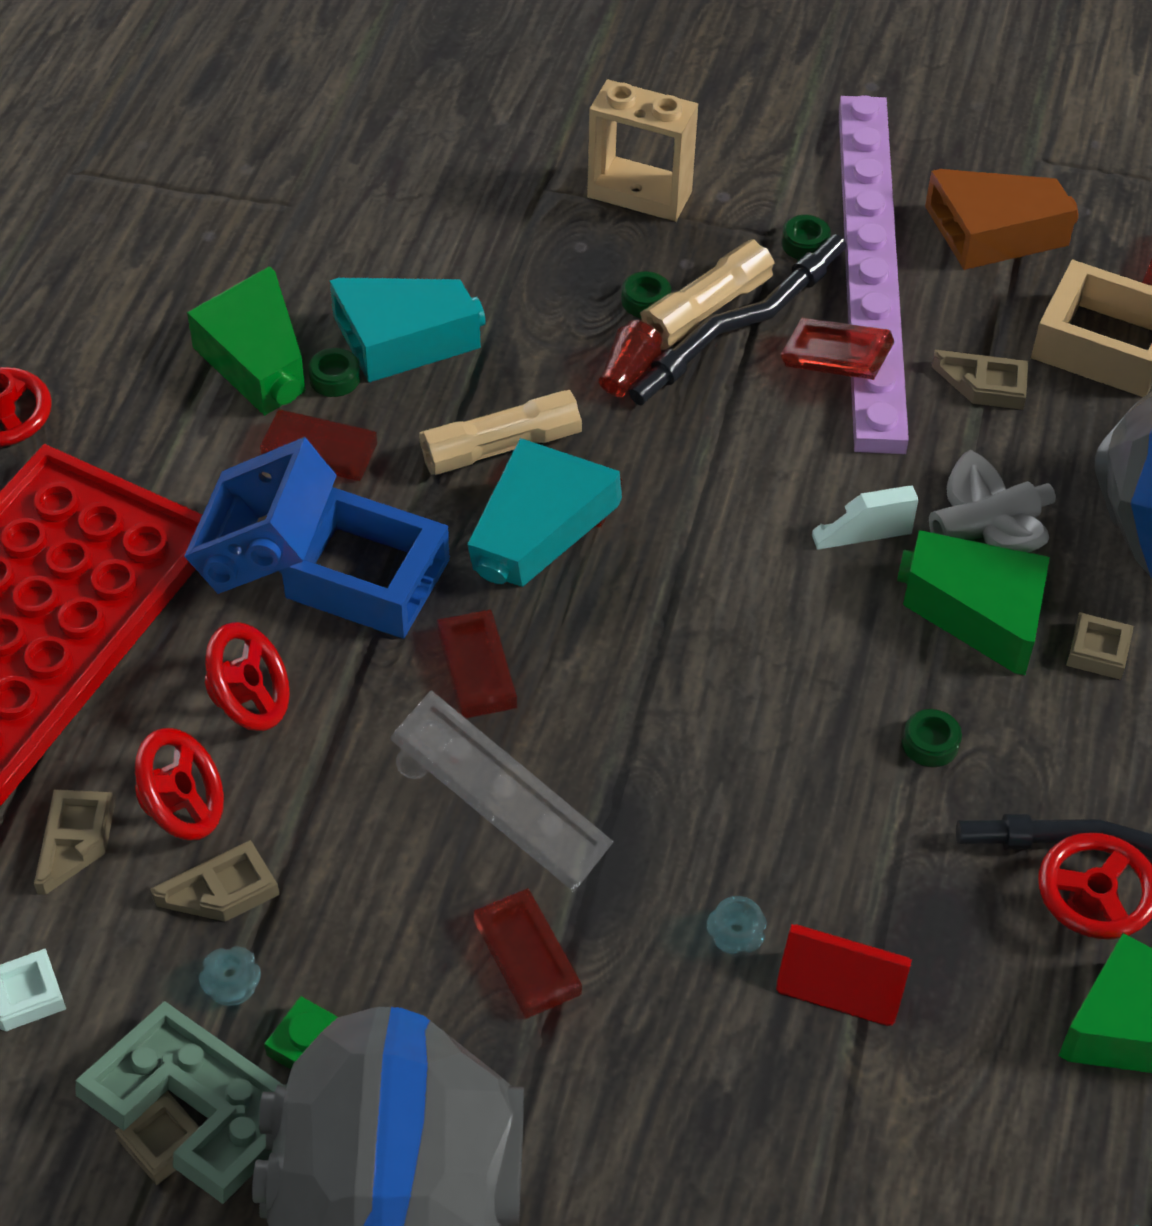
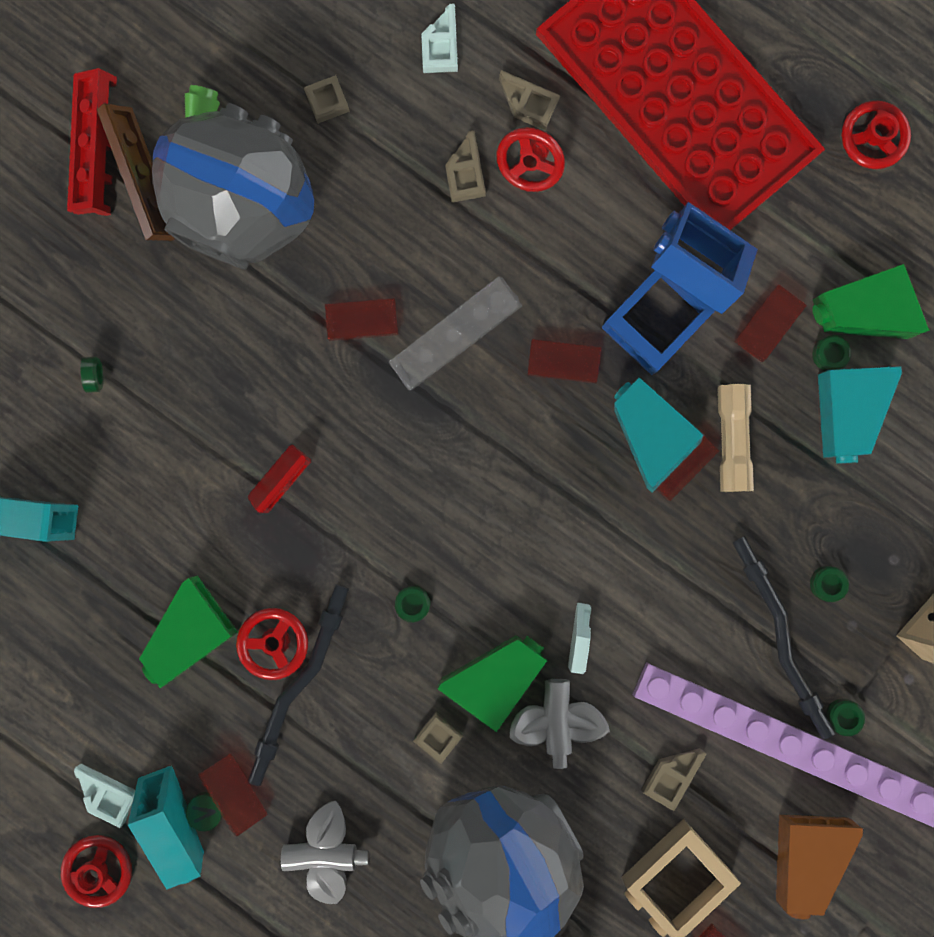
camera: 110 degrees right, 35 degrees up
sand green plate [75,1001,283,1204] -> none
clear light blue plate [199,946,261,1006] -> none
red piece [205,622,290,731] -> none
green plate [264,996,338,1069] -> none
clear red cone [599,320,663,397] -> none
tan axle [640,239,774,350] -> none
clear light blue plate [707,896,767,954] -> none
clear red tile [781,318,895,380] -> none

